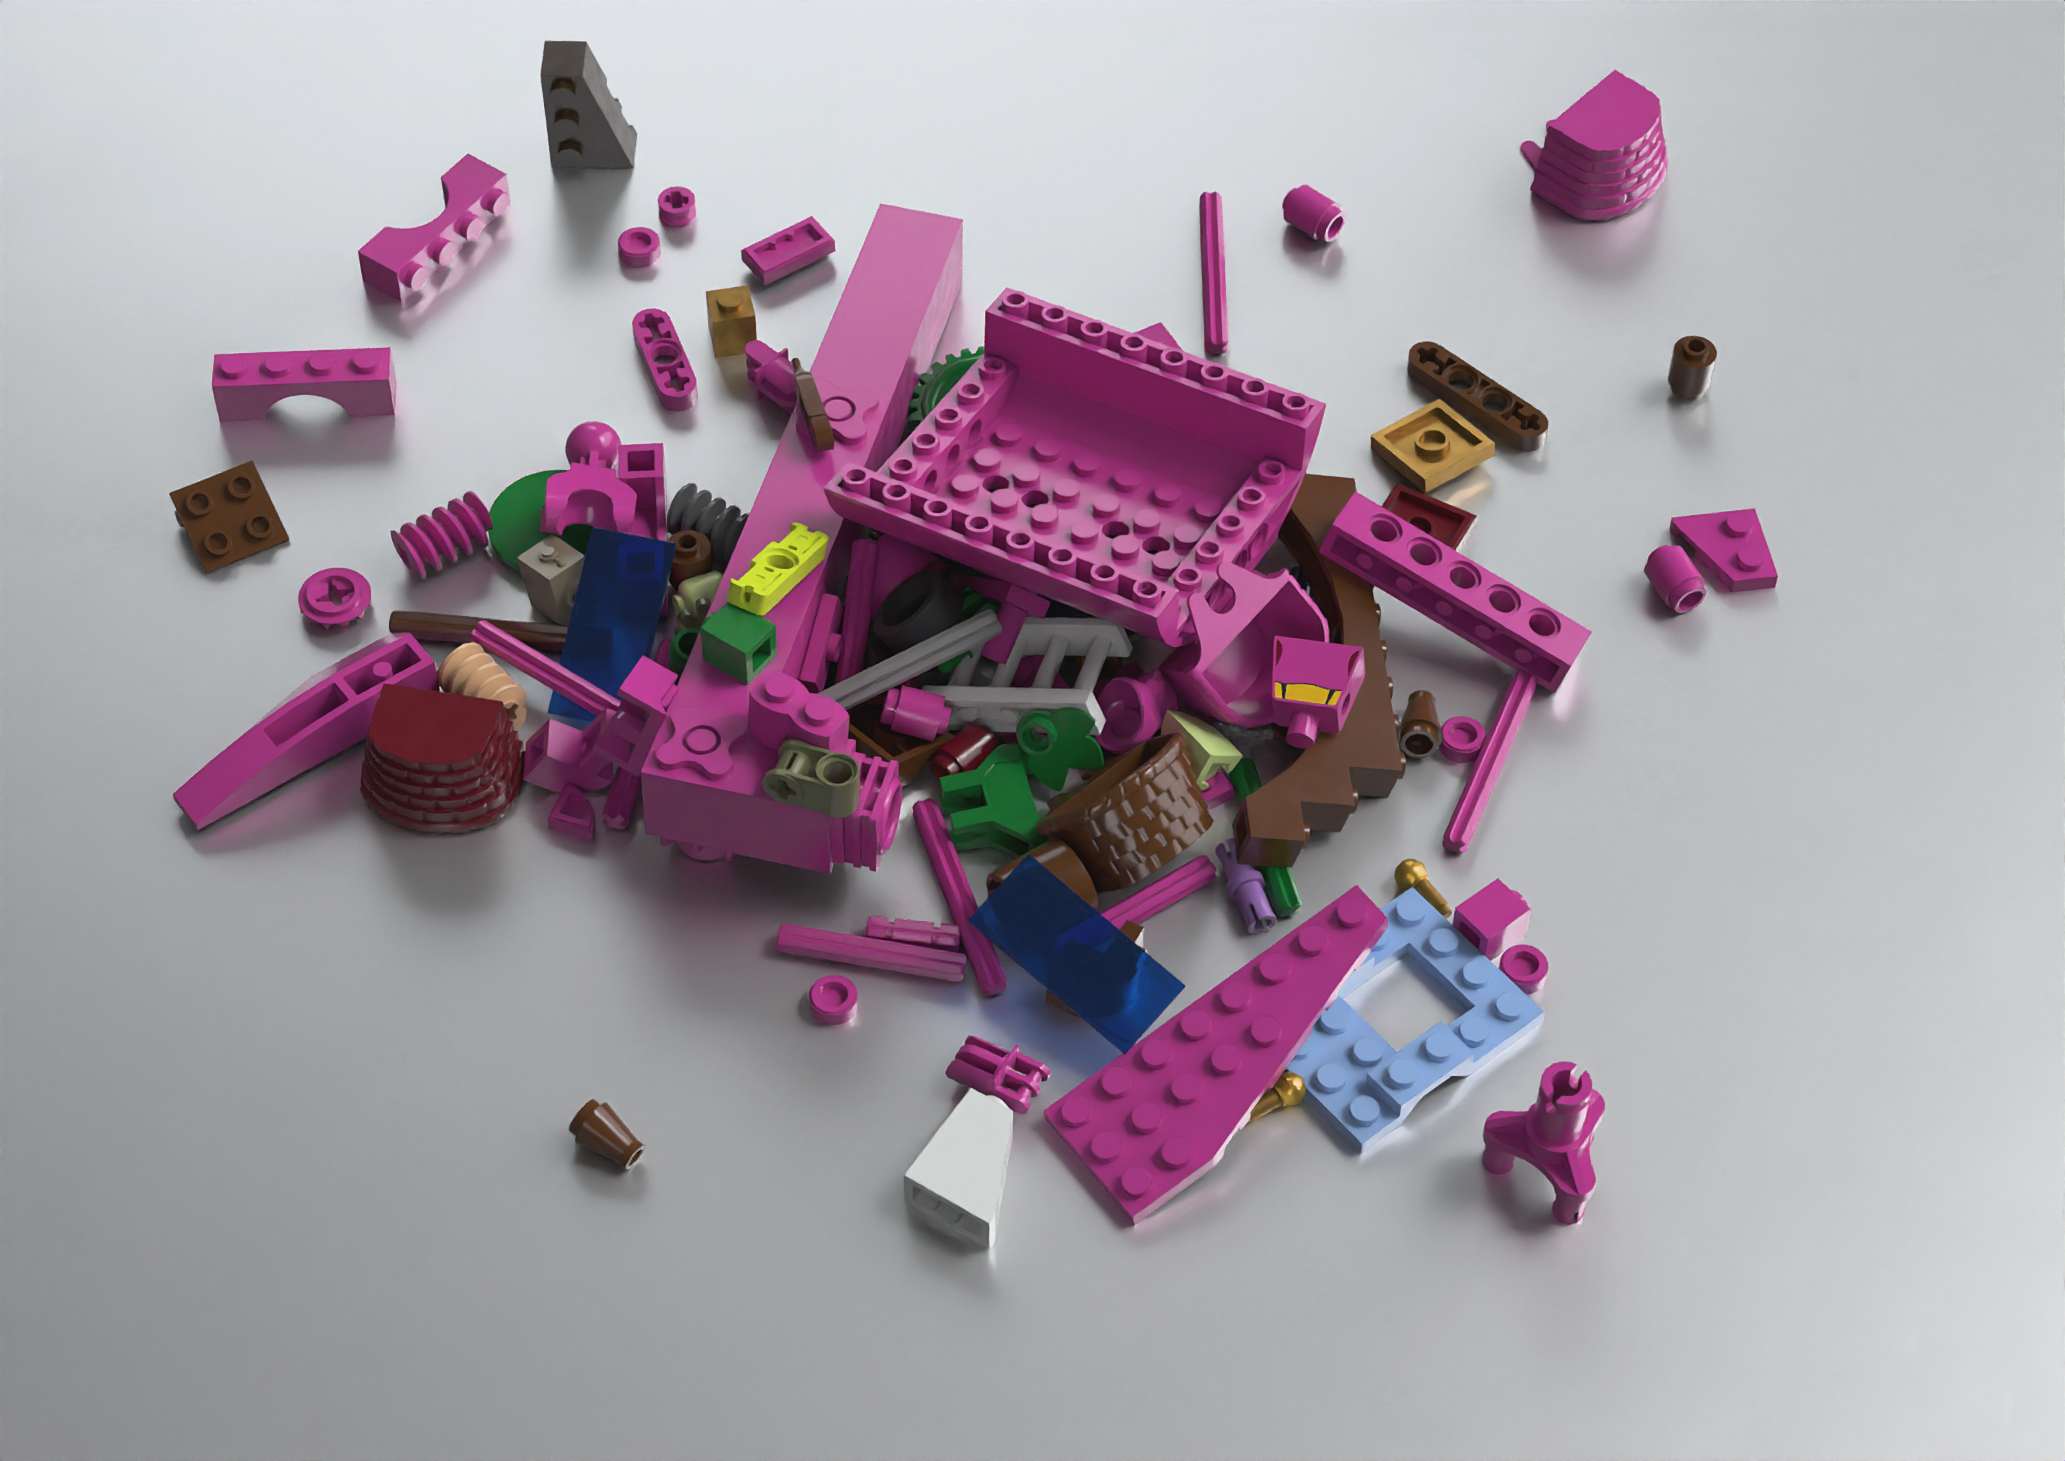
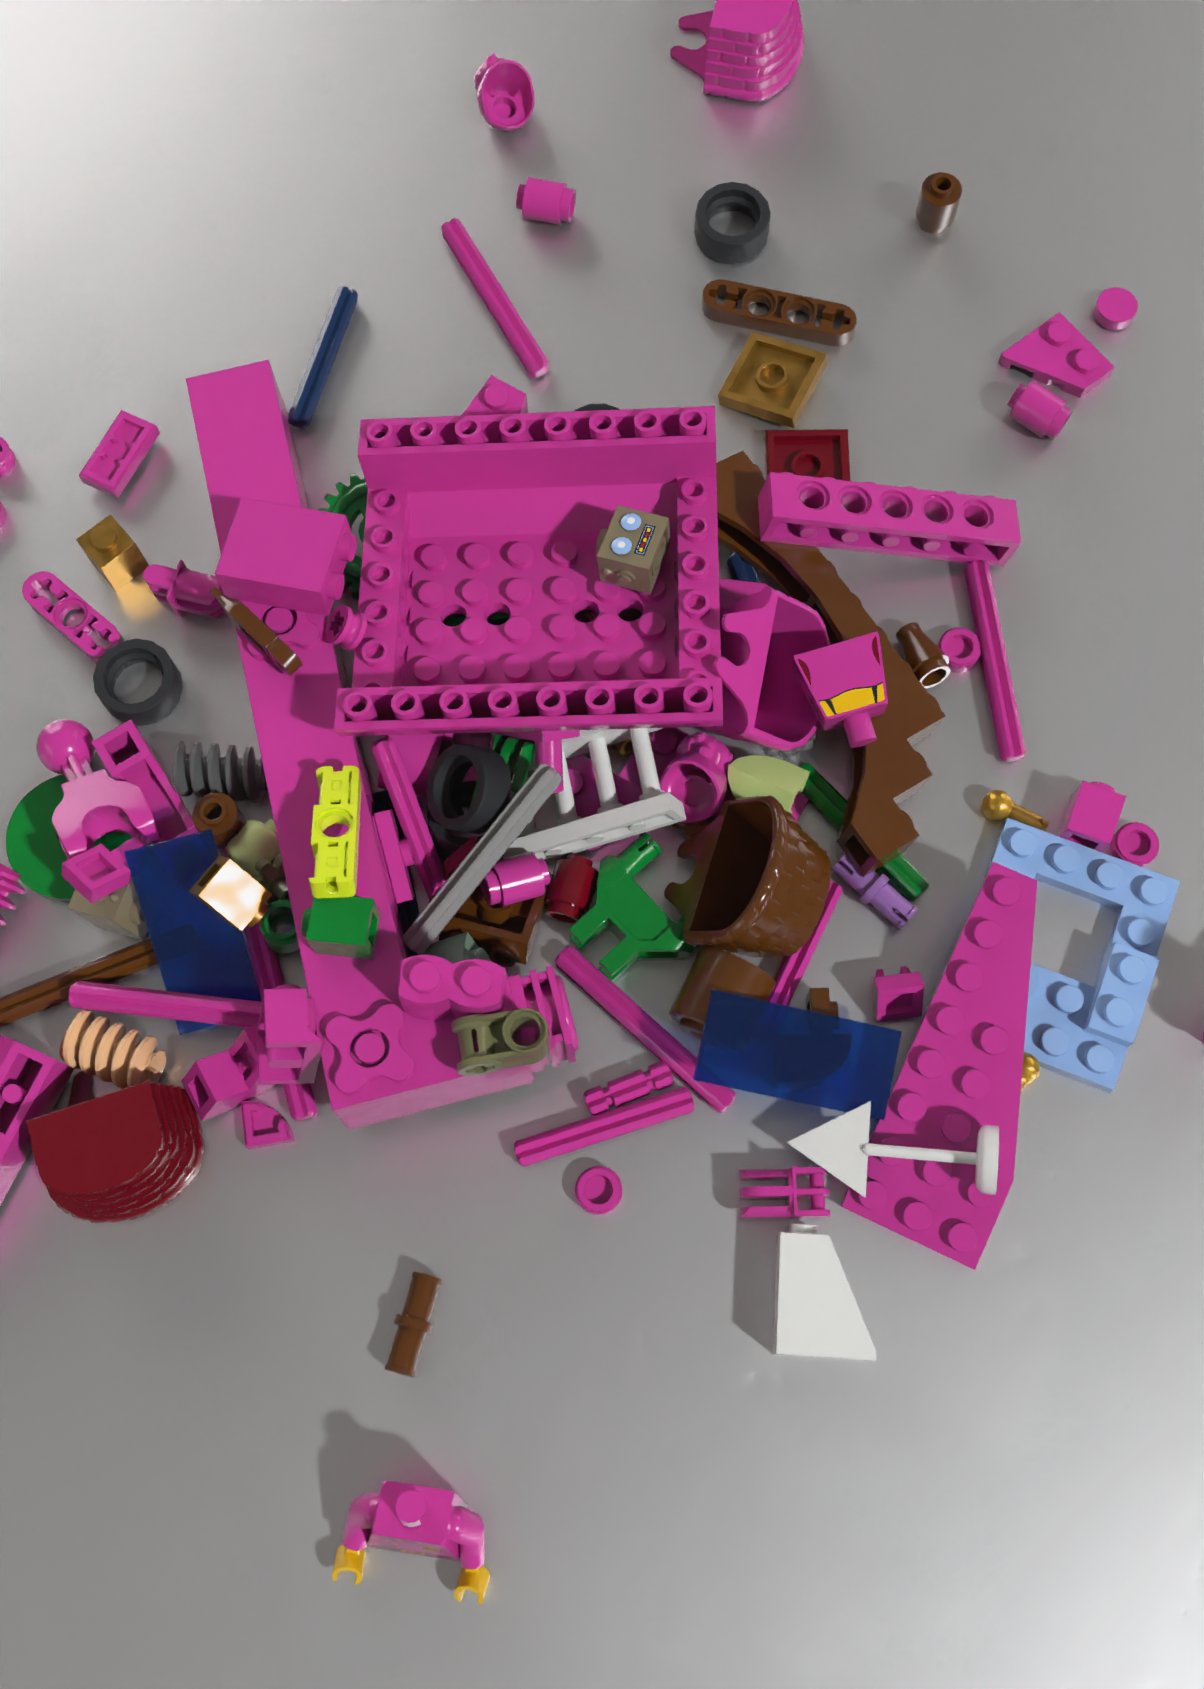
camera: 25 degrees left, 20 degrees up
reddish brown cone [569,1099,645,1170] -> none
green plate [1016,707,1104,792] -> none
none -> dark pink plate [62,838,148,904]
none -> black tyre [93,639,183,726]
none -> brick [189,856,272,931]
none -> dark pink brick [214,497,357,616]
none -> dark blue axle [288,286,358,430]
none -> dark pink bush [325,604,367,651]
none -> dark pink torso [332,1481,490,1605]
none -> reddish brown pin [384,1272,442,1377]
none -> dark pink hair [474,53,535,132]
none -> dark tan head [596,505,670,594]
none -> black tyre [694,182,771,264]
none -> white piece [787,1101,999,1198]
none -> dark pink tile [873,966,924,1022]
none -> dark pink tile [1093,287,1138,330]

